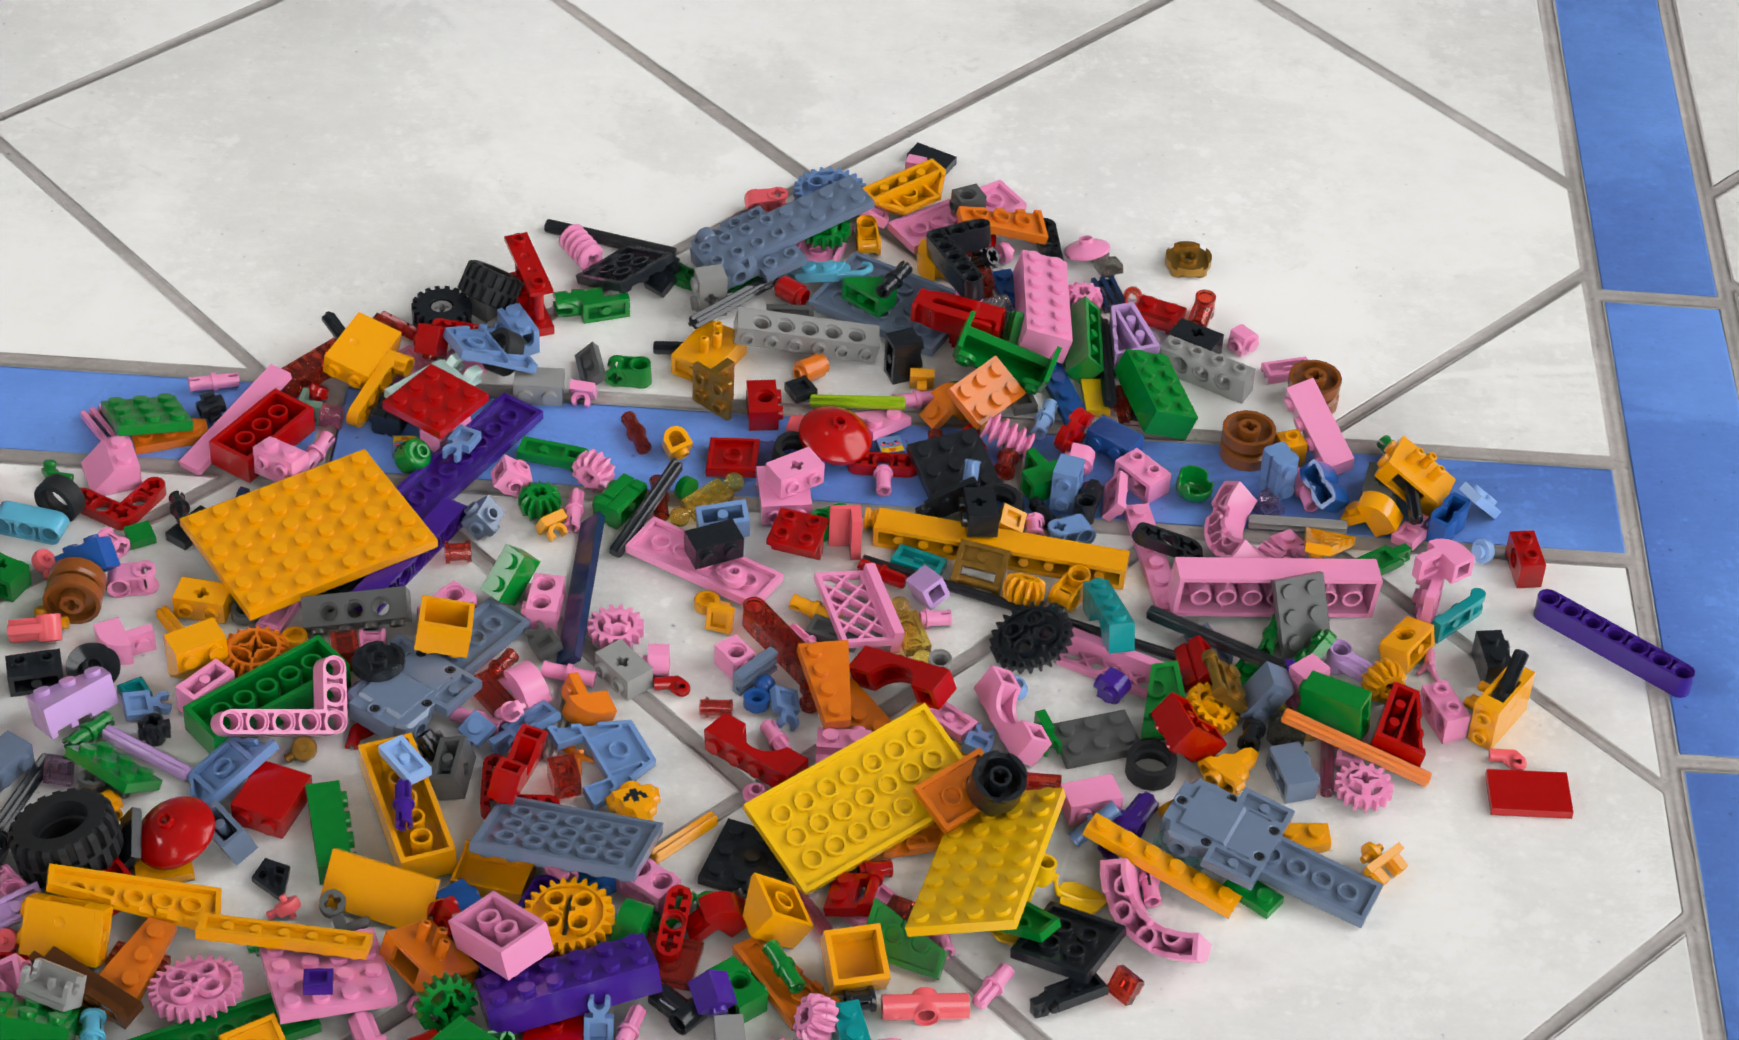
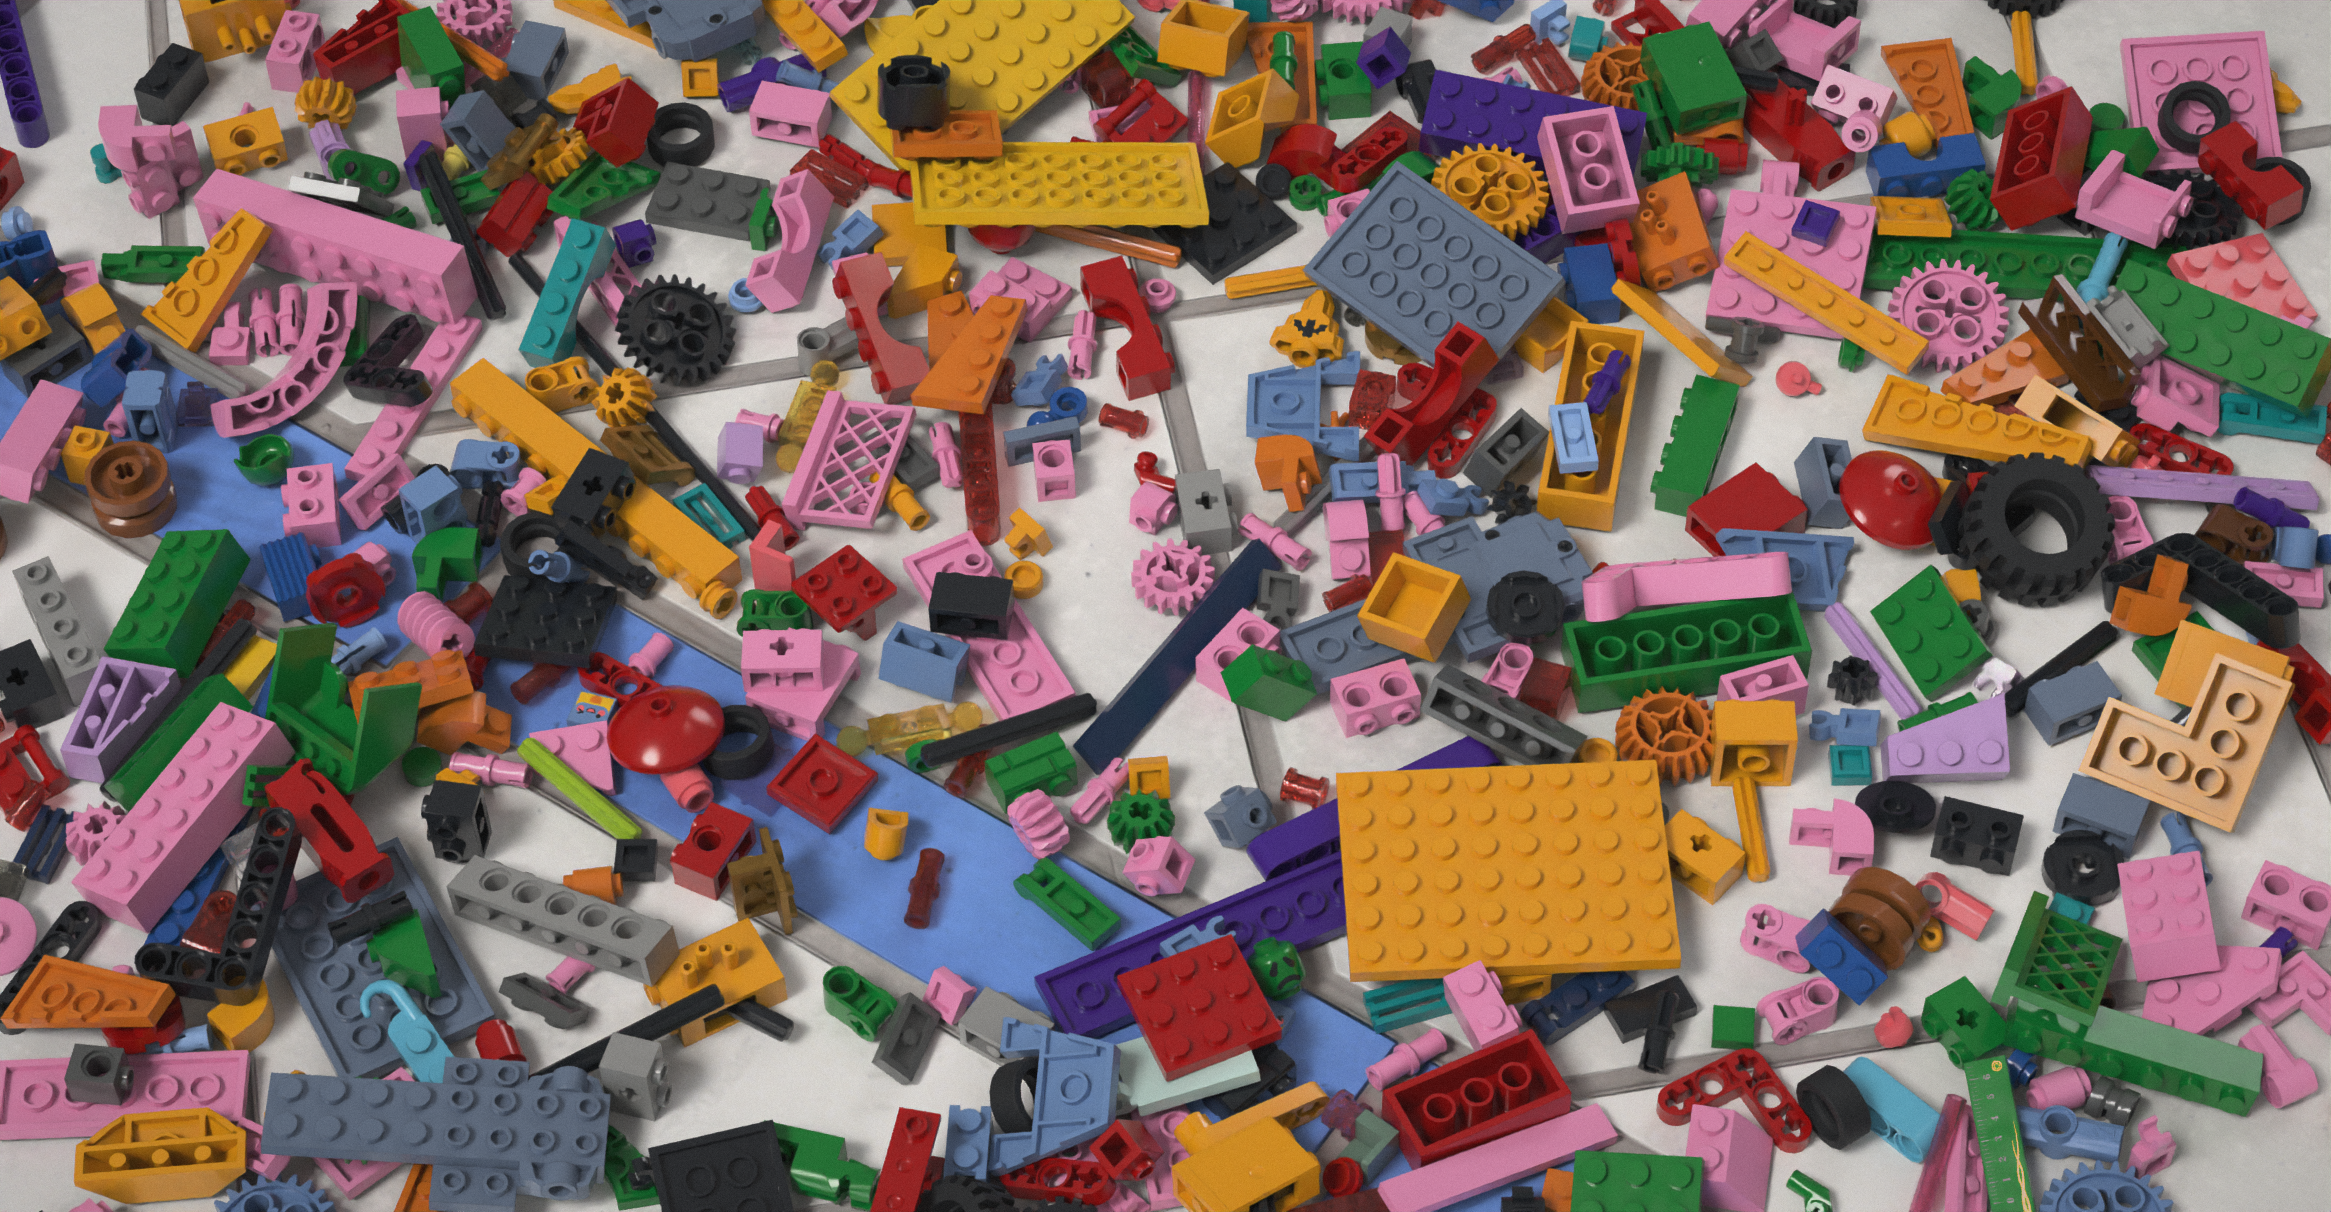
camera: 145 degrees left, 10 degrees up
black piece [252,858,291,901] -> none

